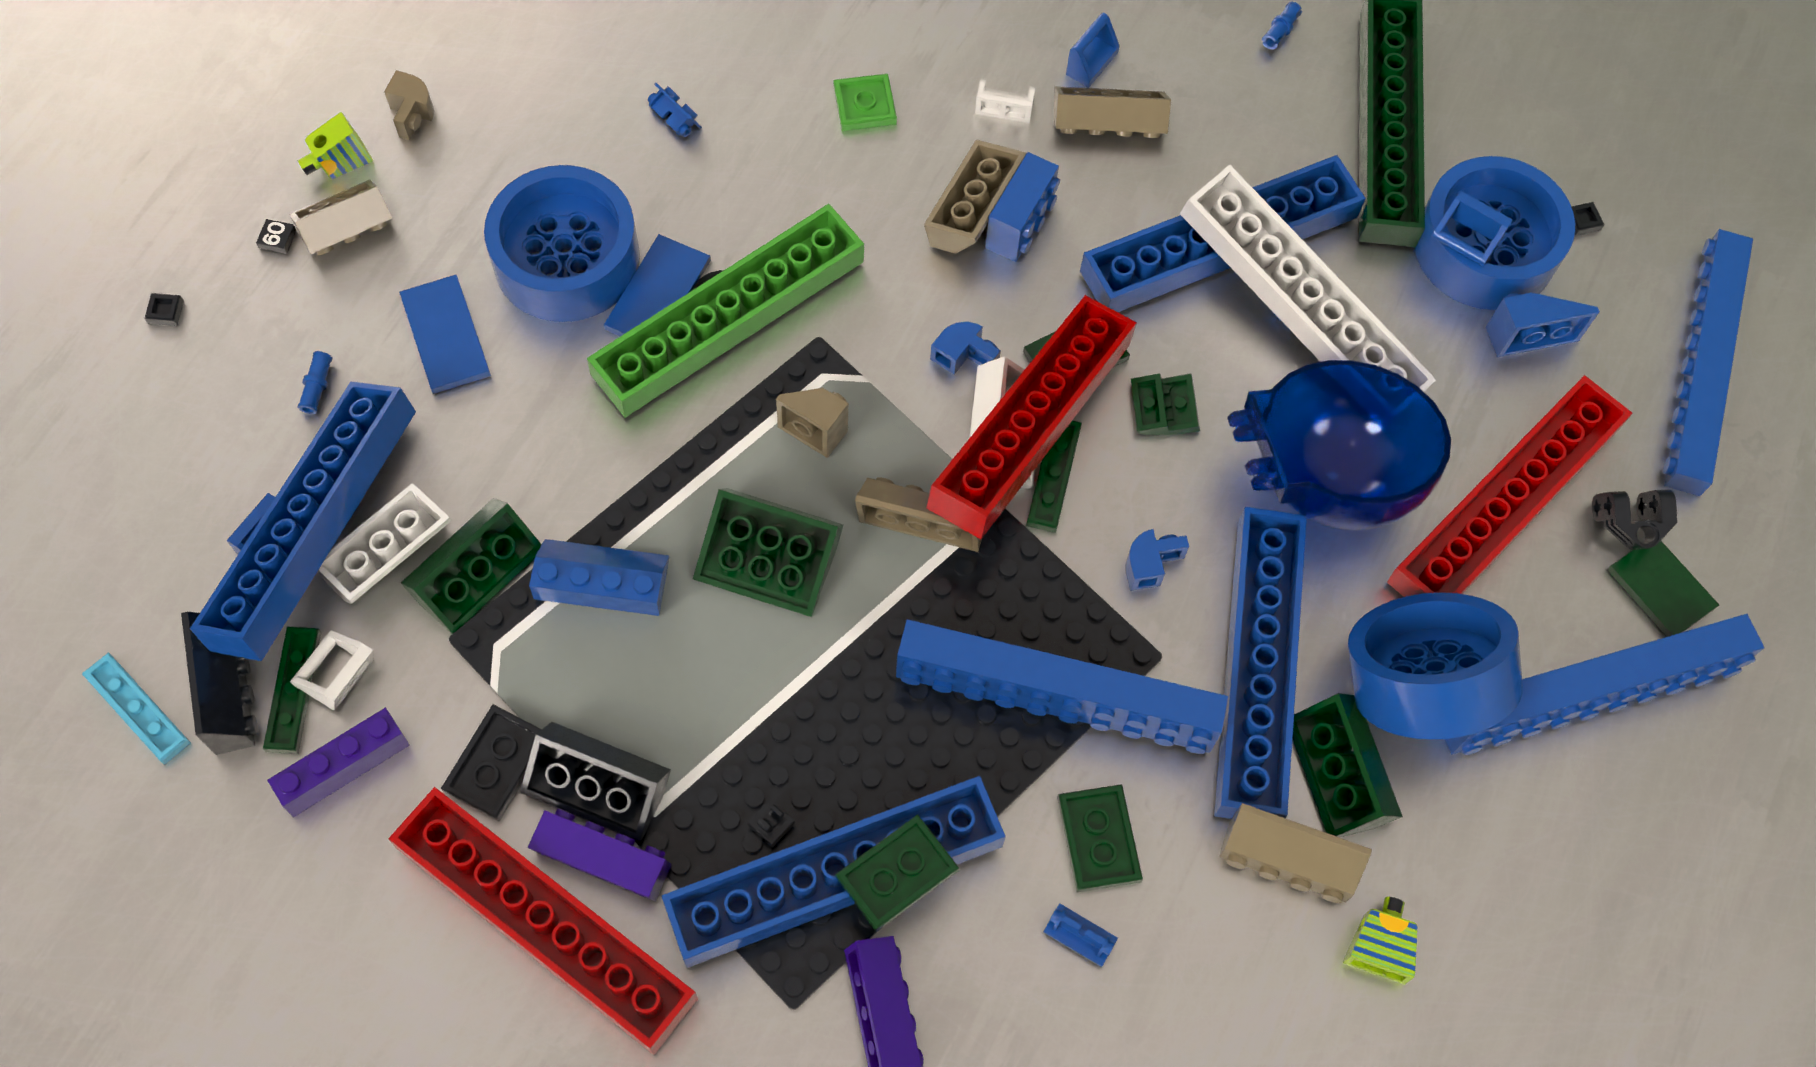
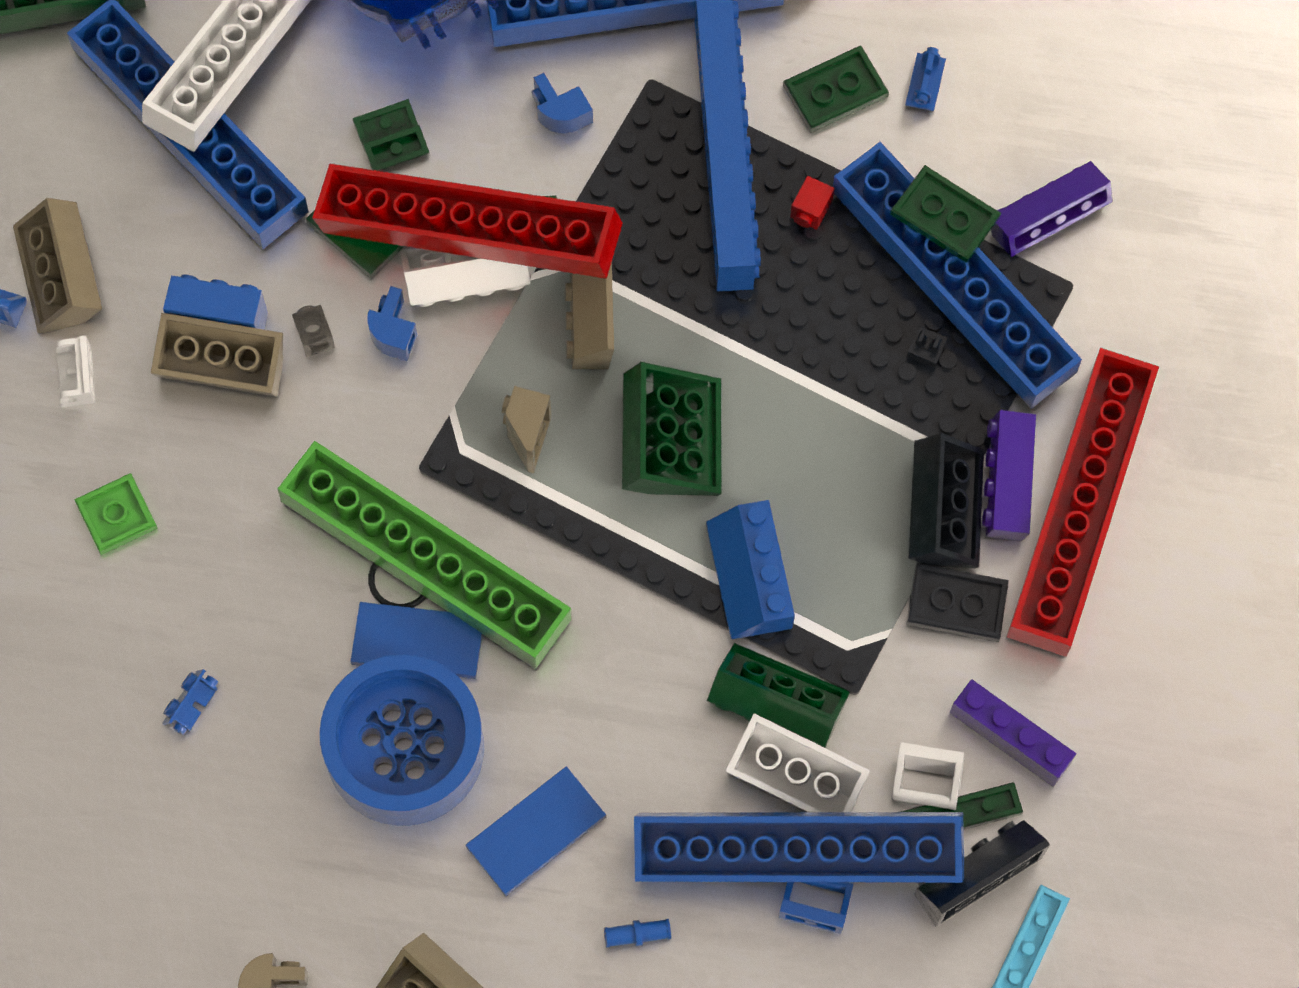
camera: 105 degrees left, 5 degrees up
none -> clear smoke brick [292,305,335,358]
none -> red brick [790,176,835,230]

